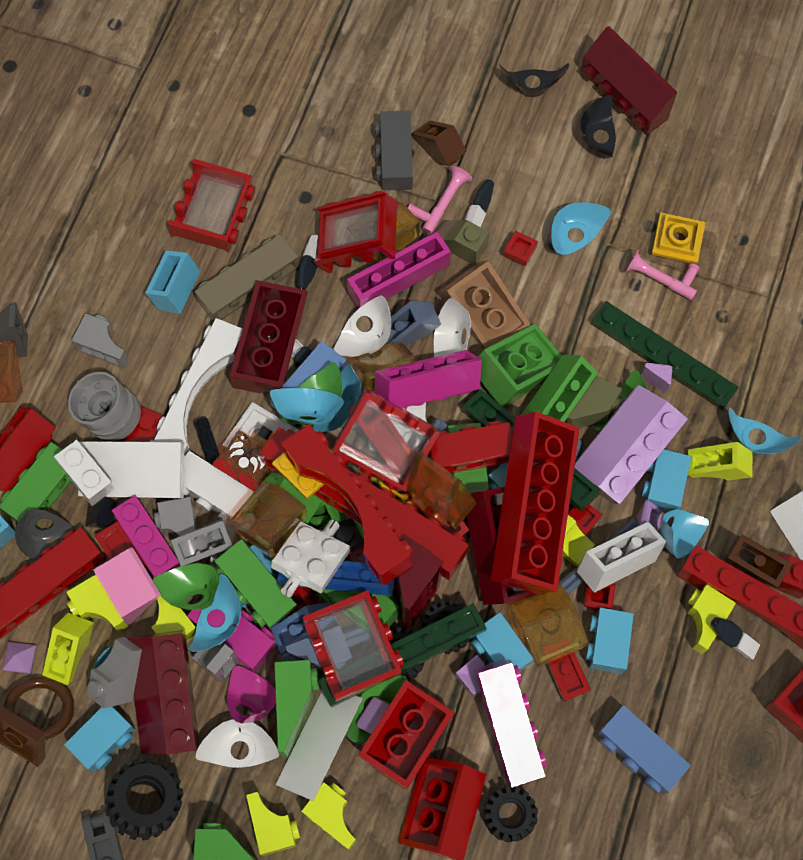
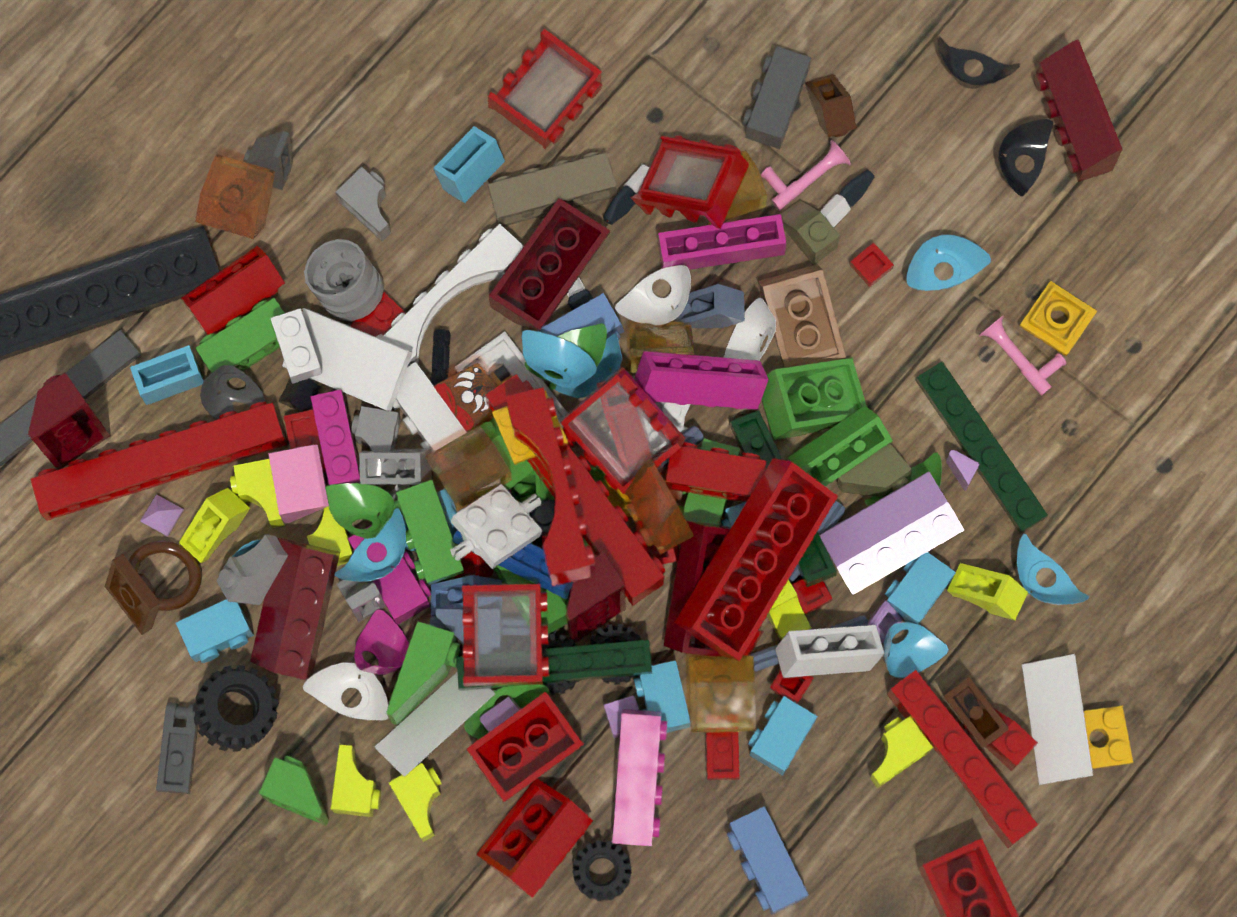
camera: 25 degrees right, 5 degrees up
black piece [711,617,760,660] -> none

